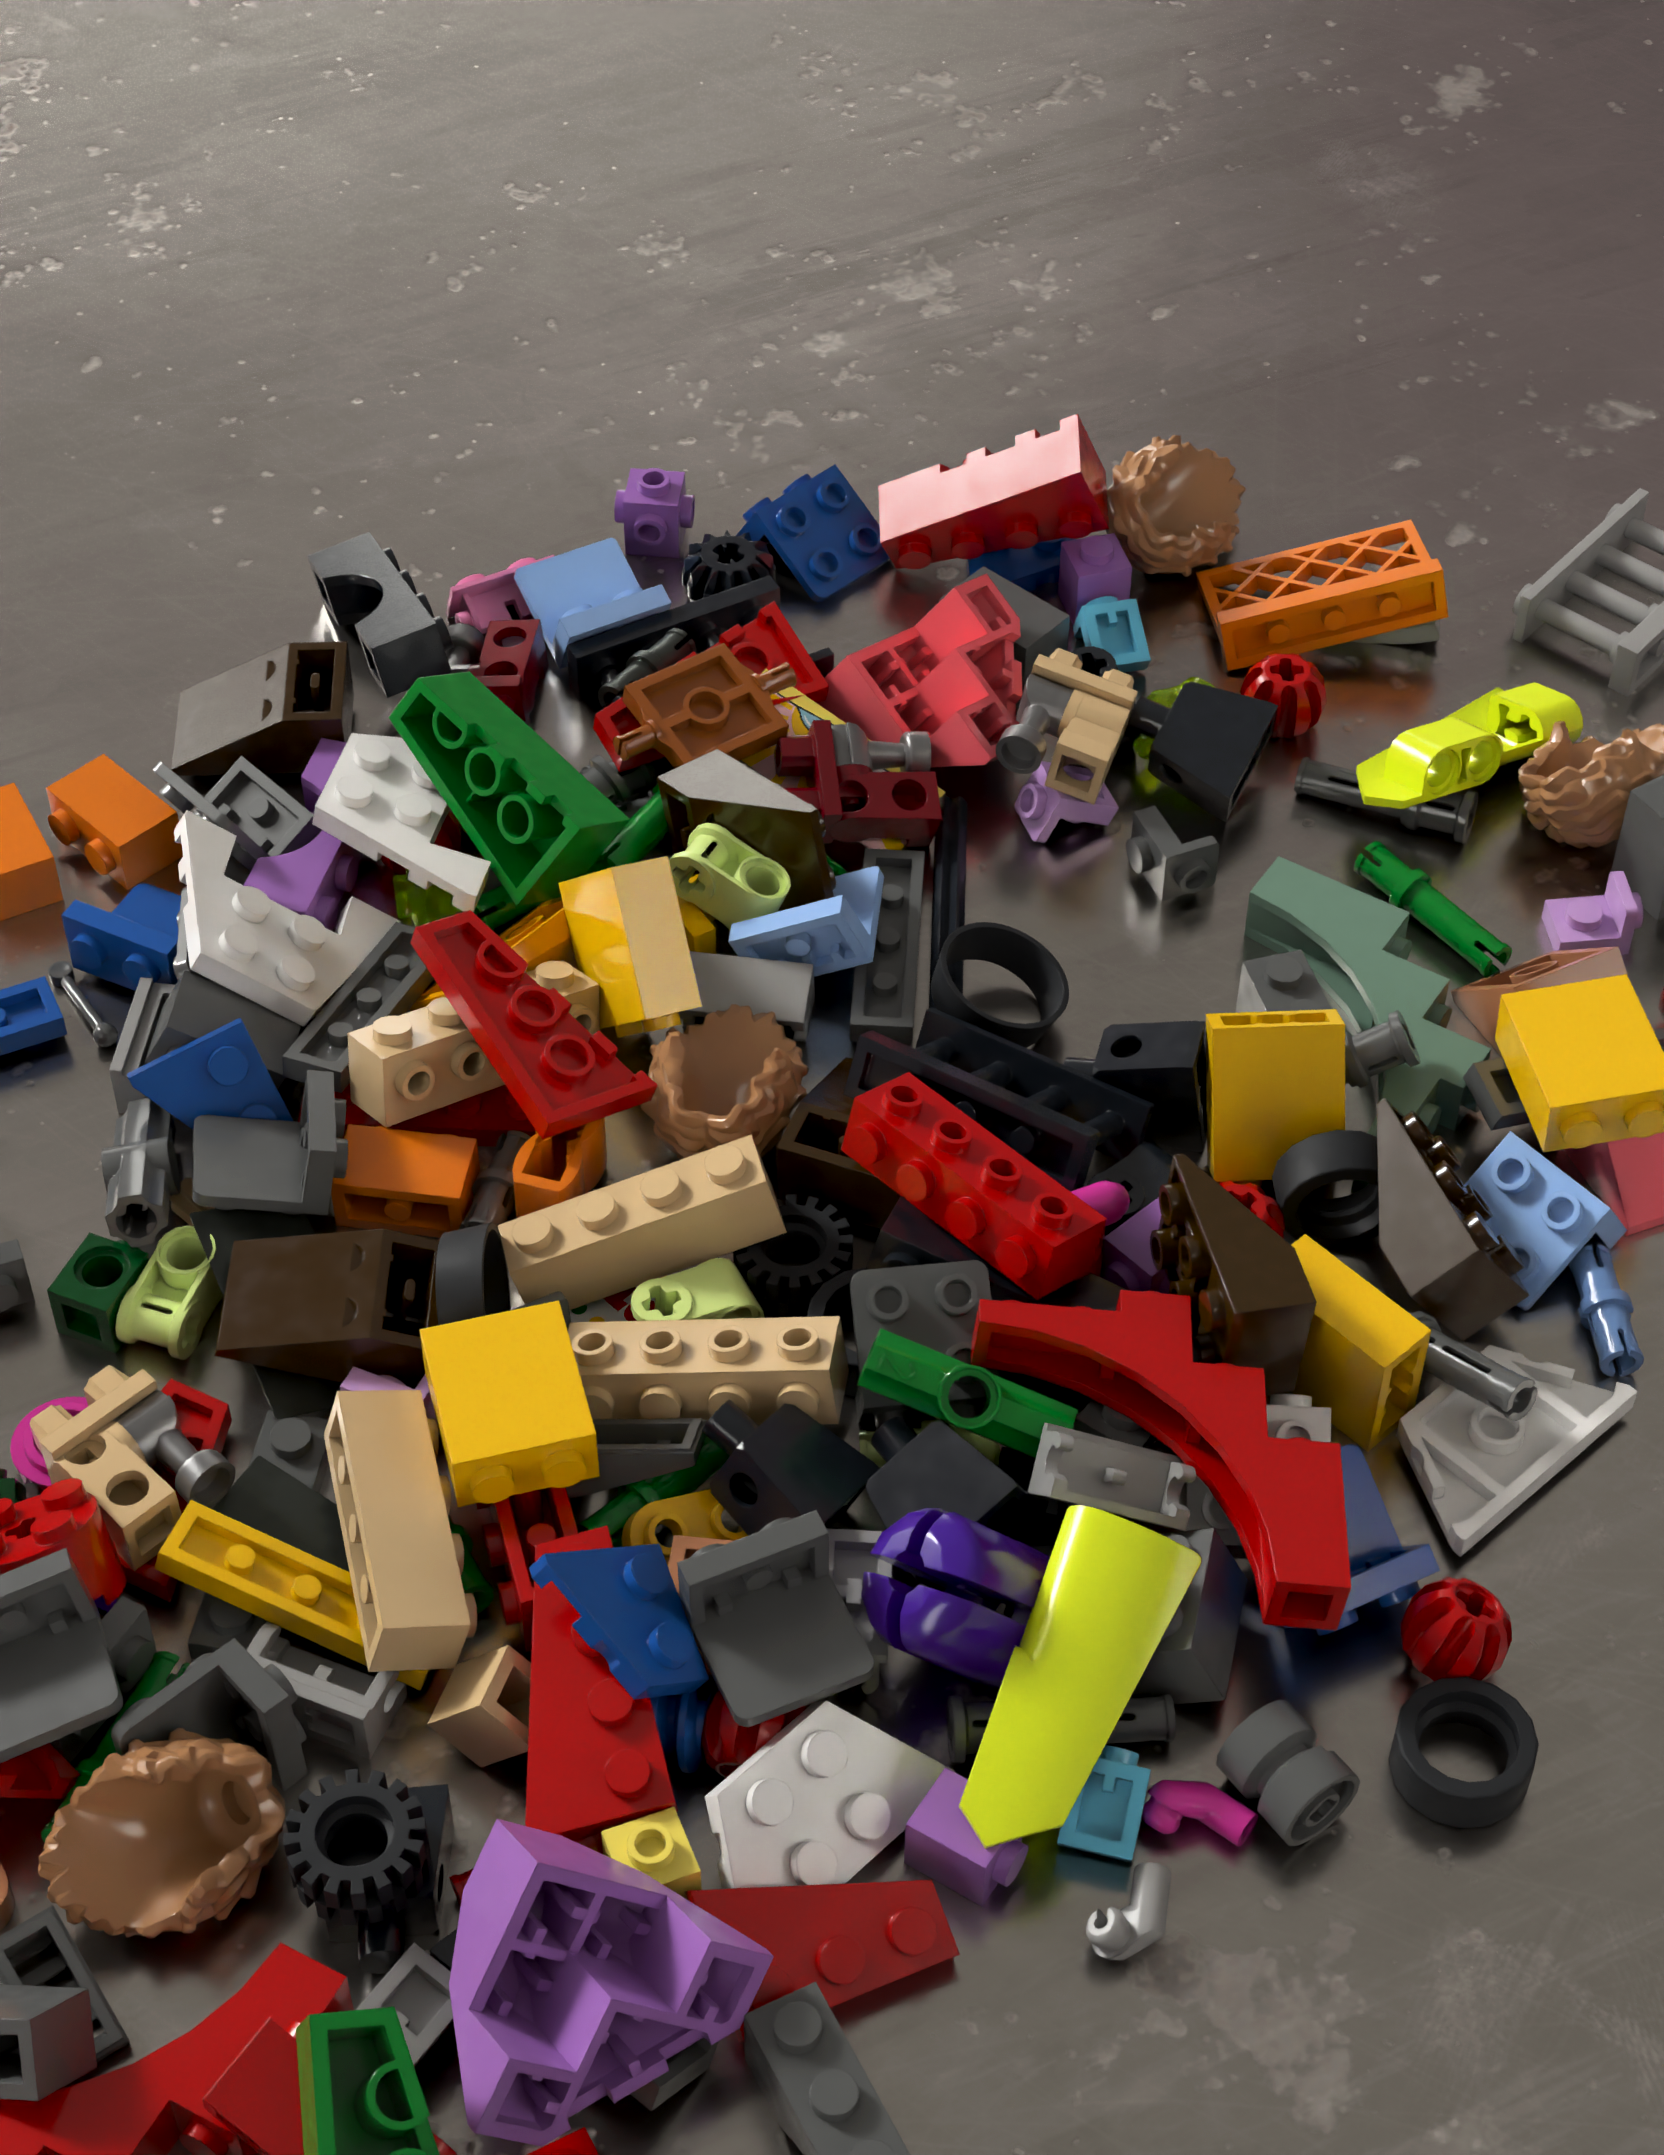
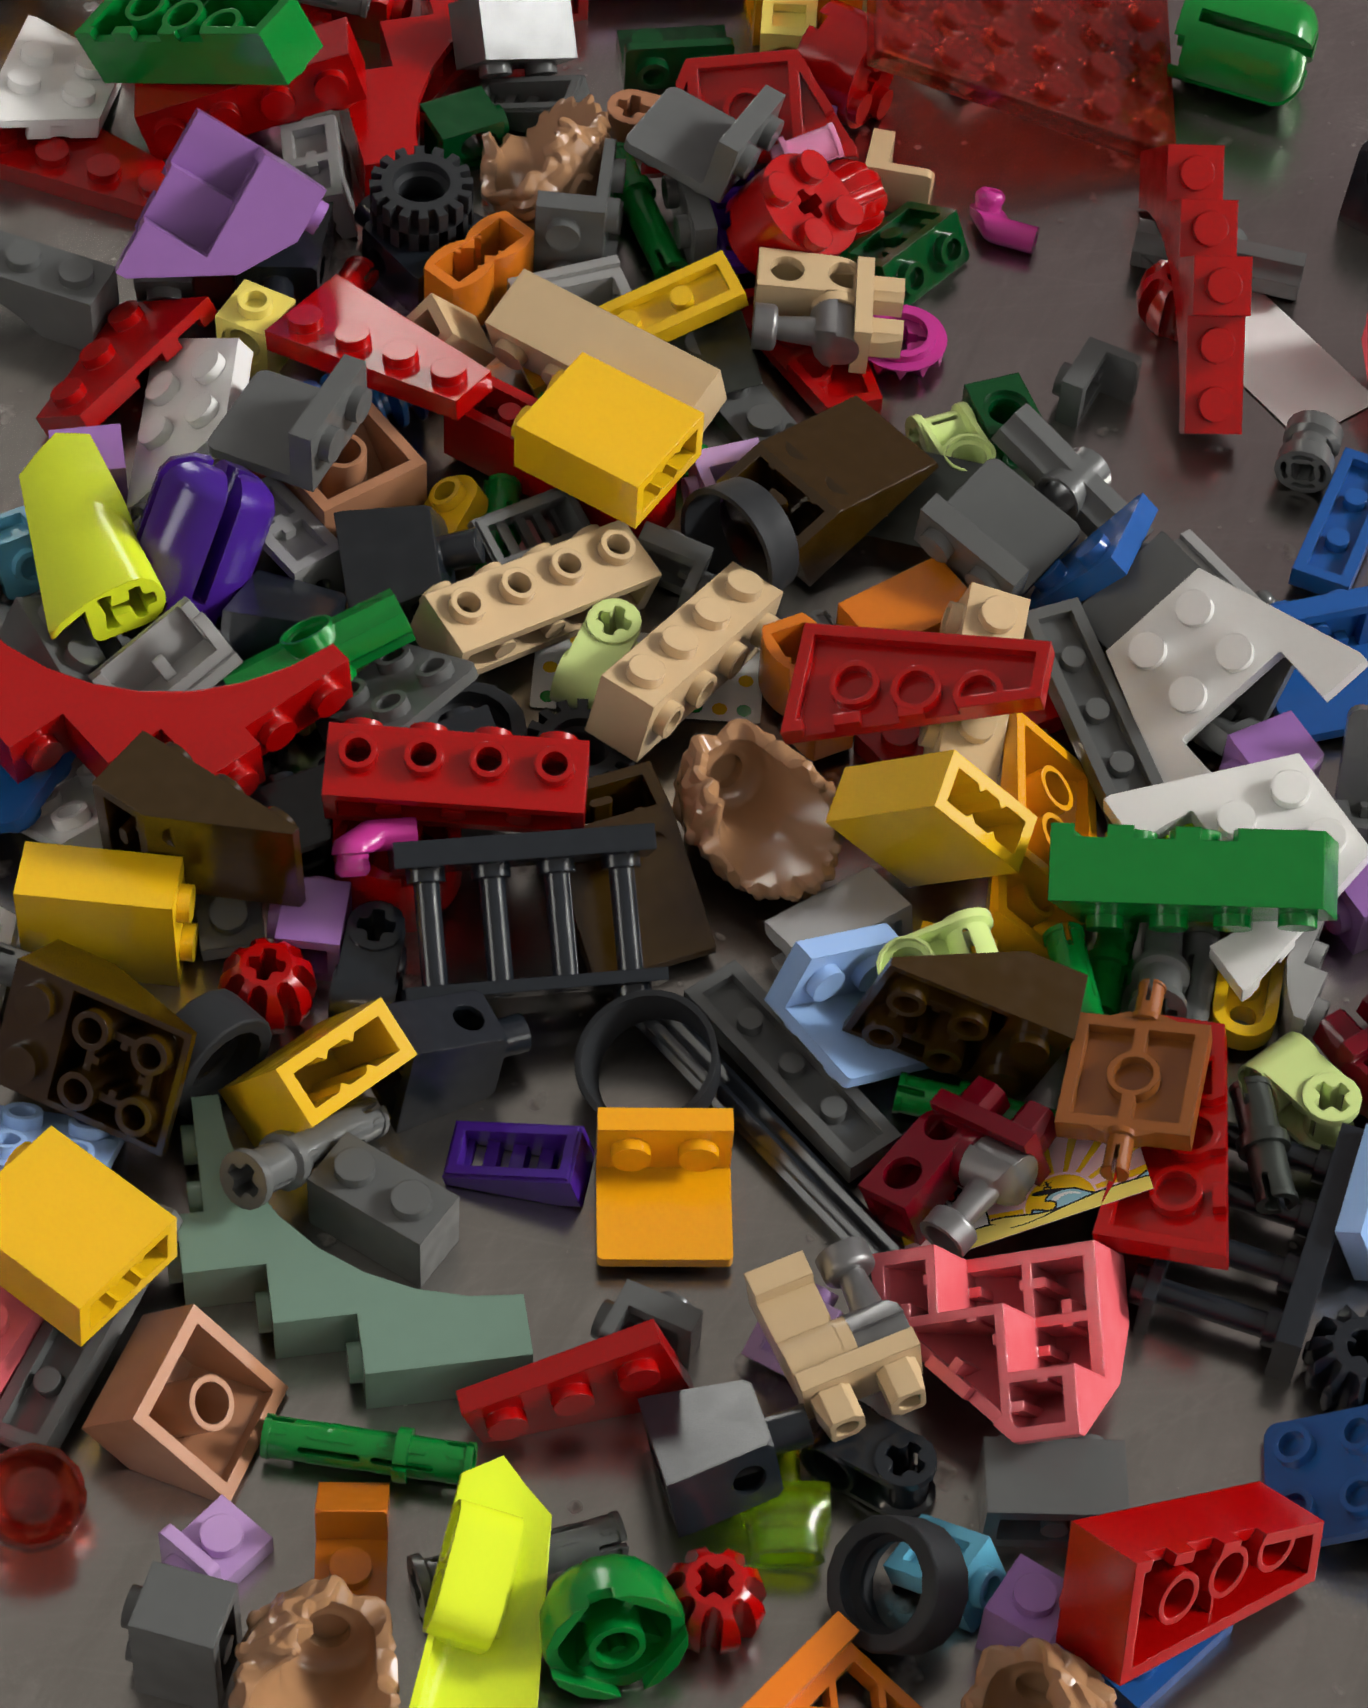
camera: 135 degrees right, 5 degrees up
blue wing [529,1544,709,1700] -> none
none -> orange slope [314,1482,390,1604]
none -> dark green brick [420,85,509,172]
none -> orange brick [424,211,535,326]
none -> dark purple slope [442,1120,594,1207]
none -> red wing [456,1318,694,1444]
none -> green cylinder [539,1554,688,1700]
none -> light orange bracket [595,1107,734,1267]
none -> black tyre [827,1515,968,1655]
none -> yellowish green piece [1237,1031,1362,1150]

